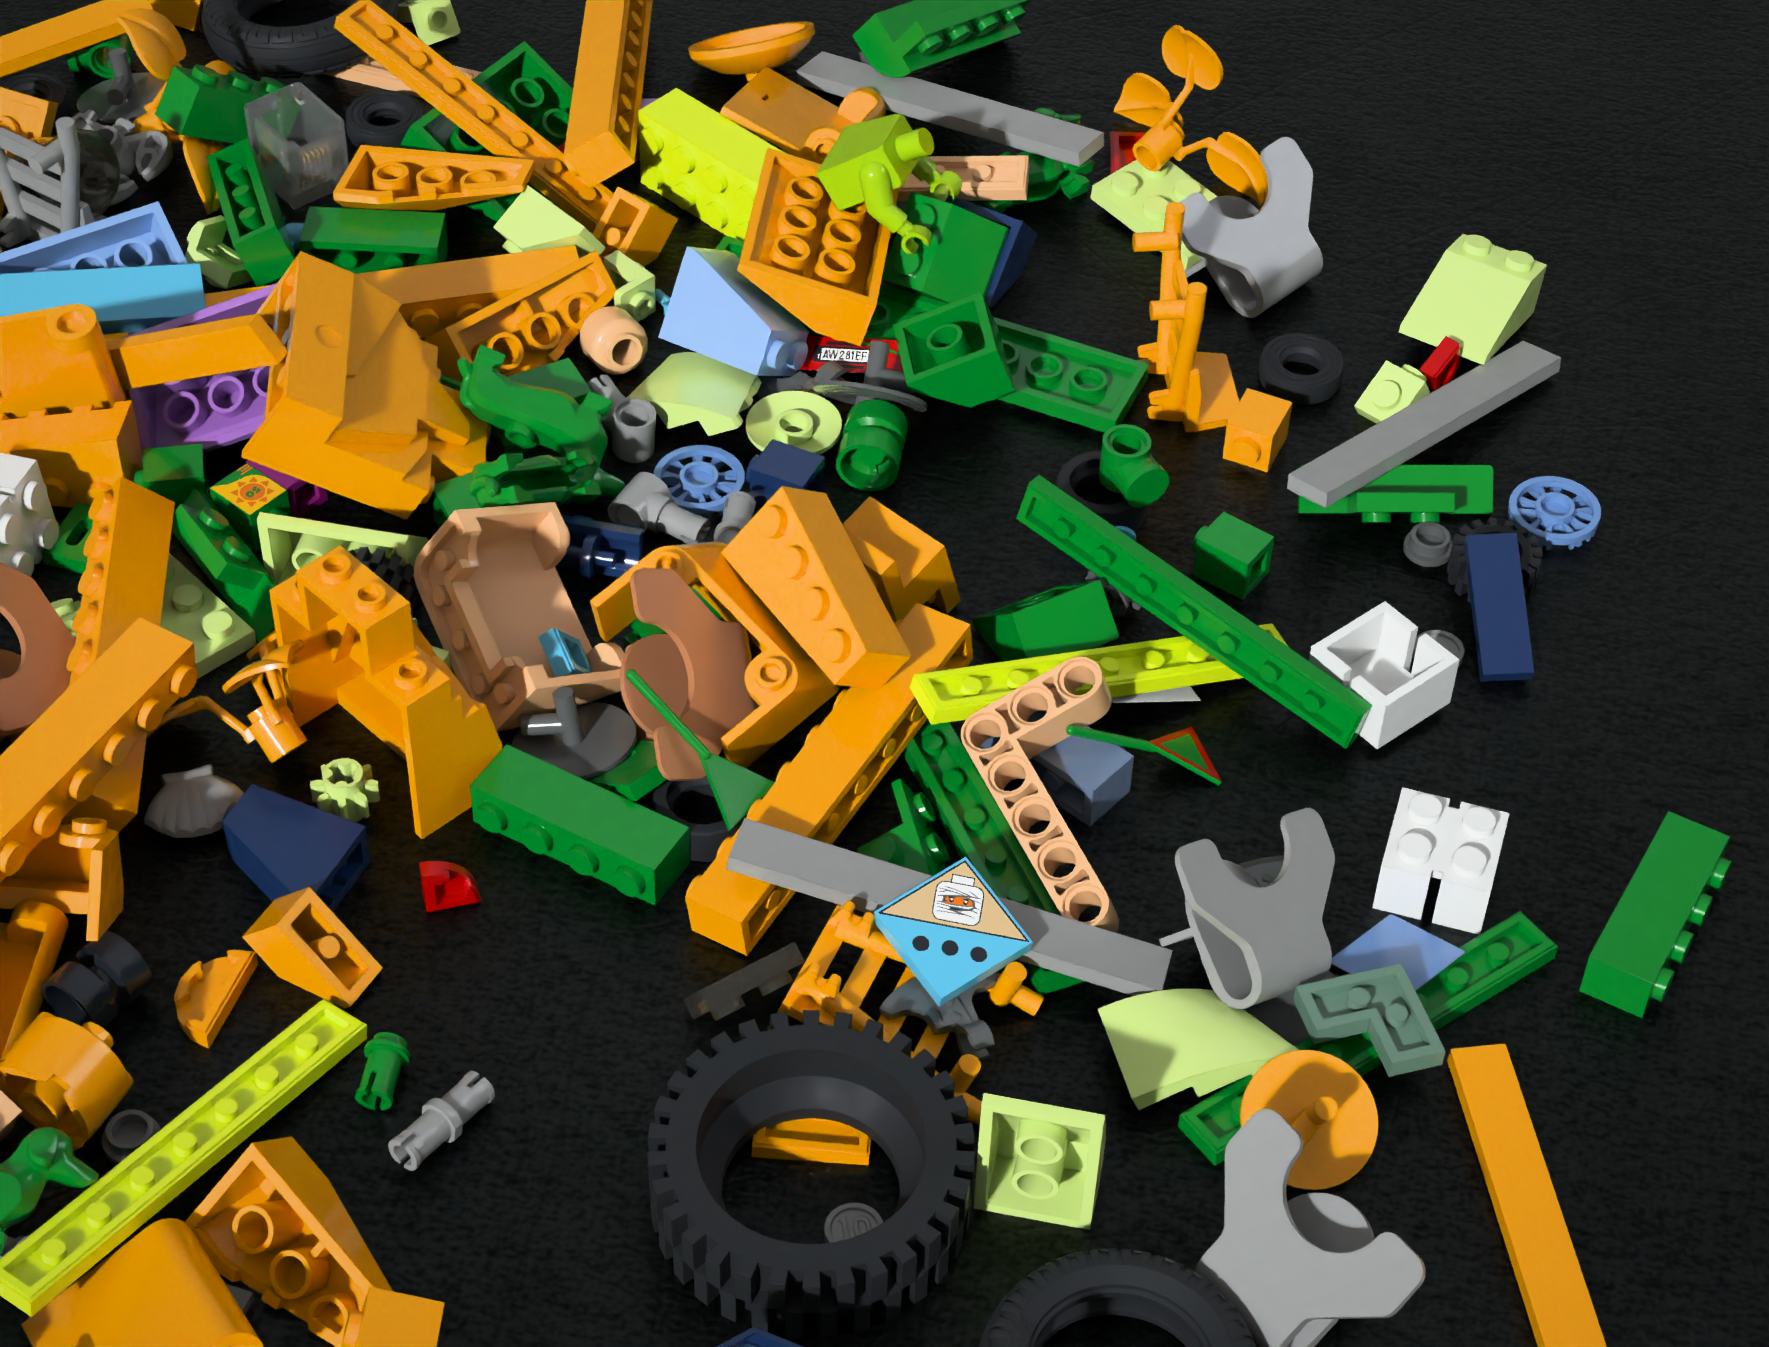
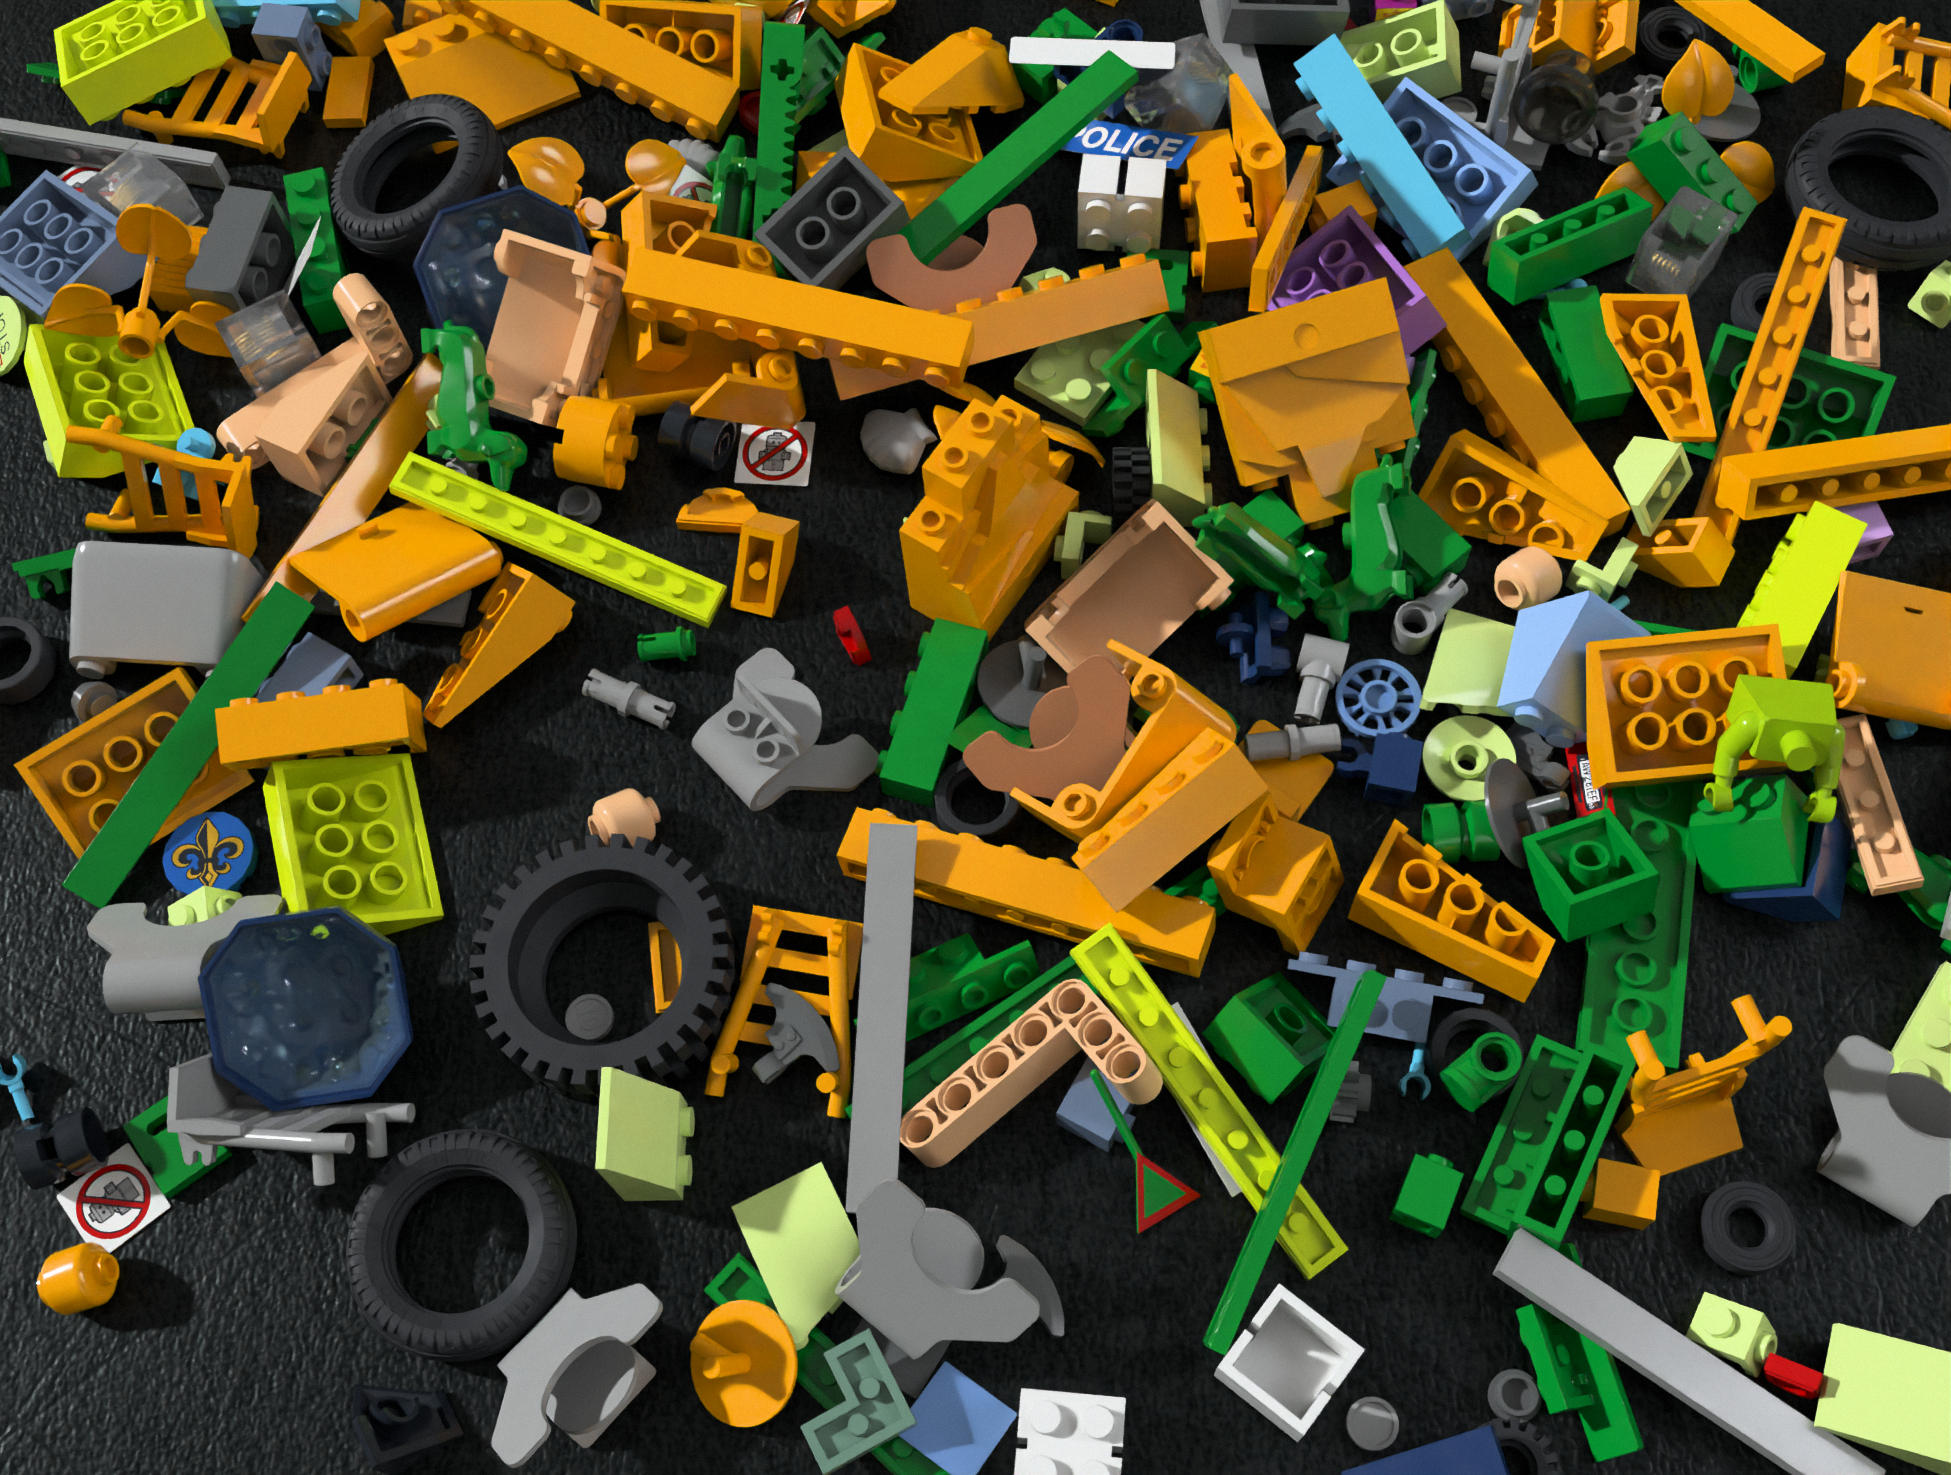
camera: 85 degrees right, 20 degrees up
green brick [134,443,209,512] -> none
dark blue slope [222,784,370,912] -> none
medium azure tile [538,628,593,677] -> none
green piece [626,669,775,831] -> none
clear smoke plate [683,942,805,1021] -> none
tile [874,857,1033,1007] -> none
none -> light nougat head [588,788,660,847]
none -> light grey piece [692,648,879,811]
none -> sticker [734,422,816,486]
none -> sand blue bracket [1286,951,1484,1044]
none -> light orange wedge [1347,819,1556,1003]
none -> green brick [1460,1034,1636,1251]

